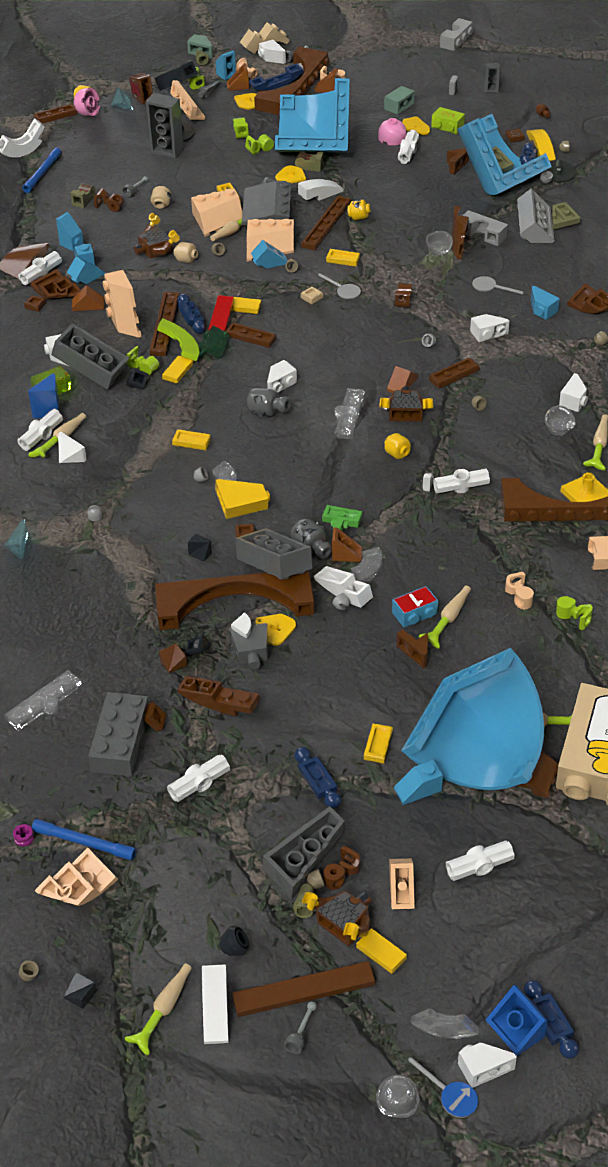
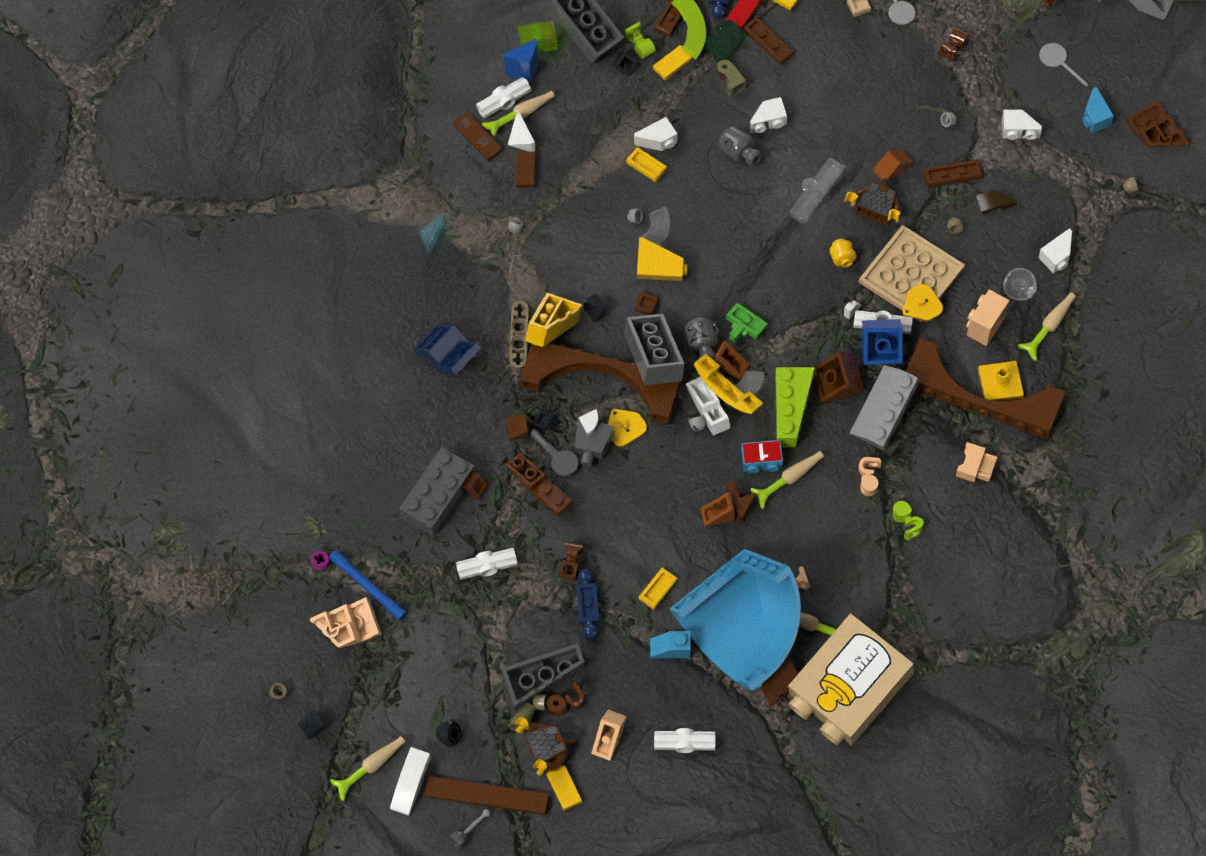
camera: 25 degrees right, 20 degrees up
clear hinge [5,670,82,731] -> none
none -> dark blue bracket [413,324,481,375]
none -> reddish brown tile [453,112,502,162]
none -> dark tan beam [510,301,529,372]
none -> reddish brown tile [515,152,535,188]
none -> yellow wedge [525,293,582,347]
none -> dark grey piece [530,429,578,477]
none -> reddish brown leg [560,542,584,581]
none -> white slope [634,117,677,151]
none -> yellow slope [694,354,763,414]
none -> dark orange slope [700,492,735,526]
none -> olive leg [717,60,746,98]
none -> lime wedge [775,367,815,447]
none -> reddish brown slope [814,351,864,403]
none -> light grey slope [849,365,919,451]
none -> tan plate [859,225,965,322]
none -> blue brick [862,319,902,365]
none -> yellow piece [903,284,943,321]
none -> light nougat brick [966,289,1009,346]
none -> dark brown slope [976,190,1017,214]

